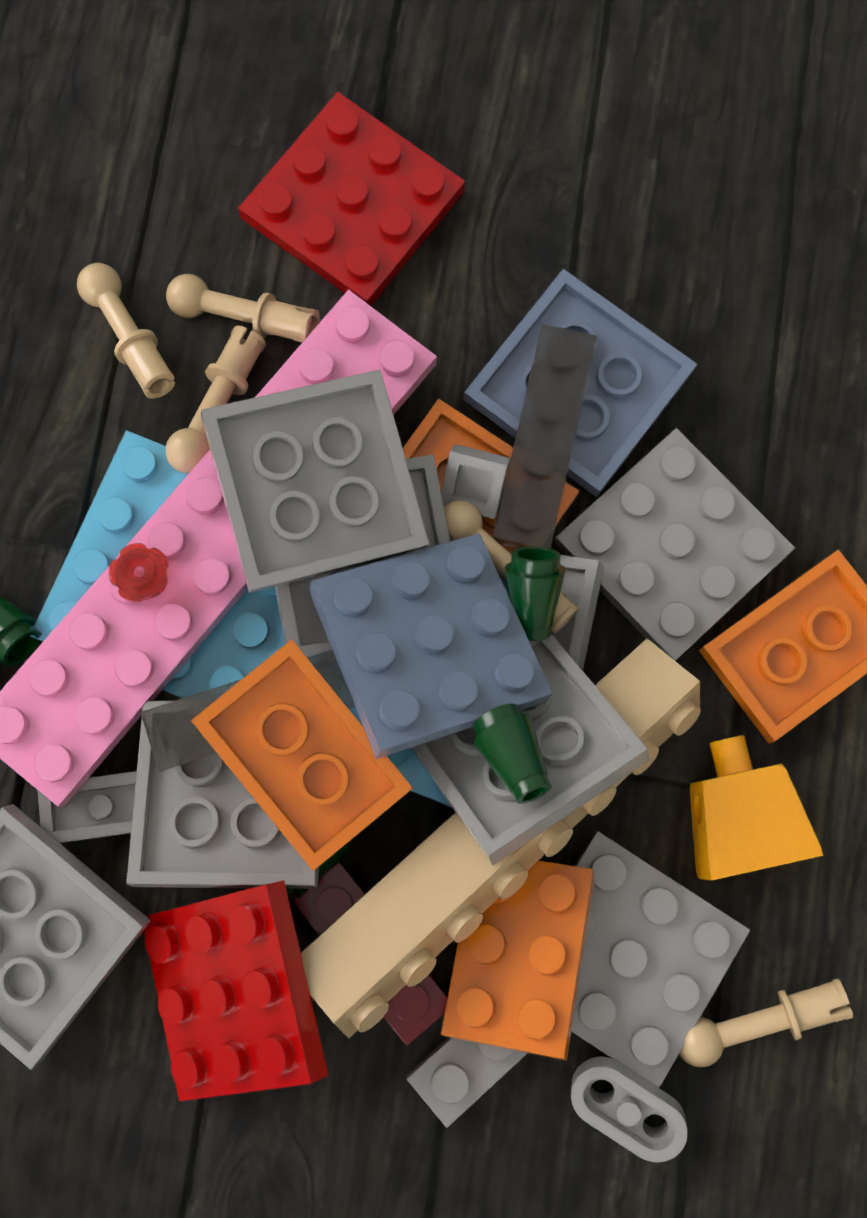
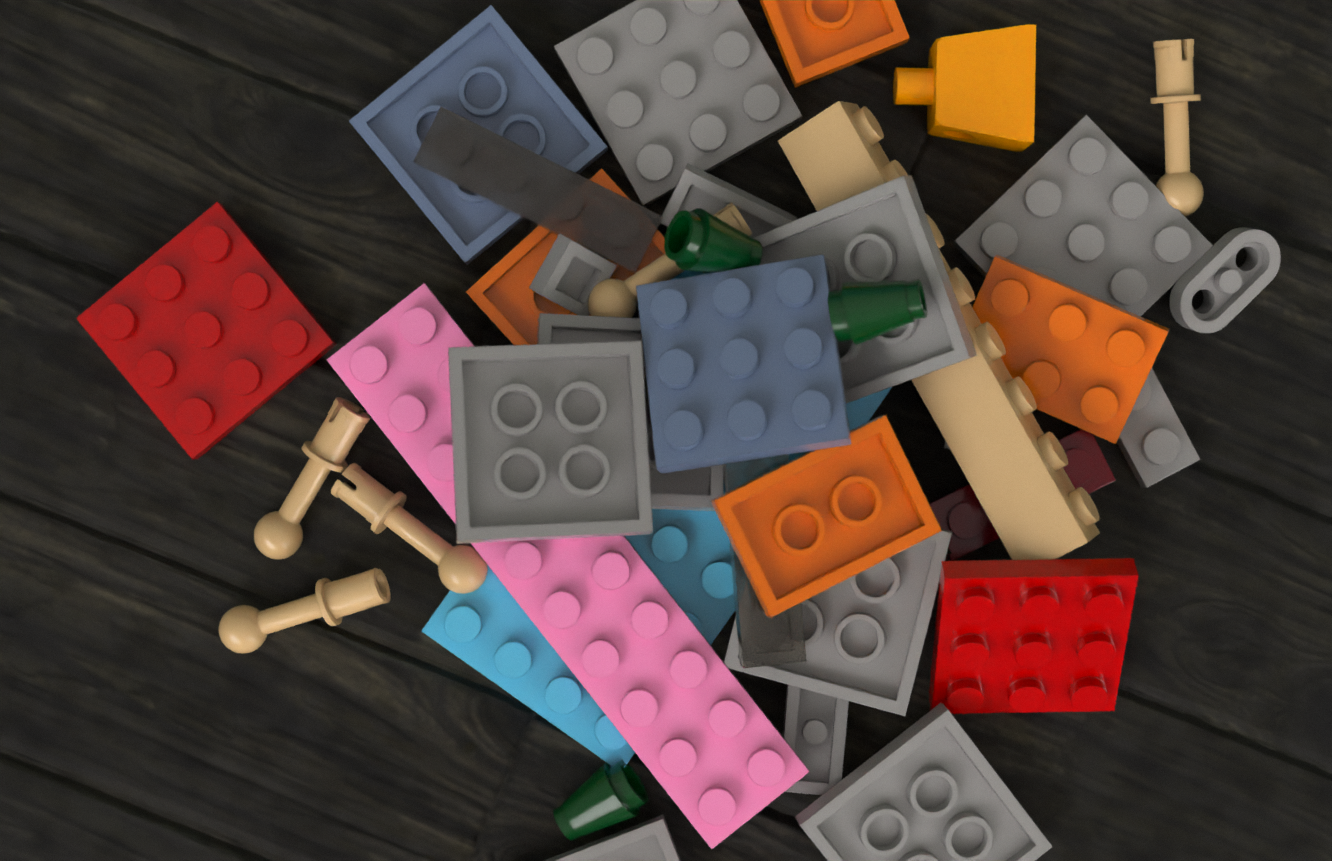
camera: 70 degrees left, 10 degrees up
clear red plate [108,543,169,602] -> none

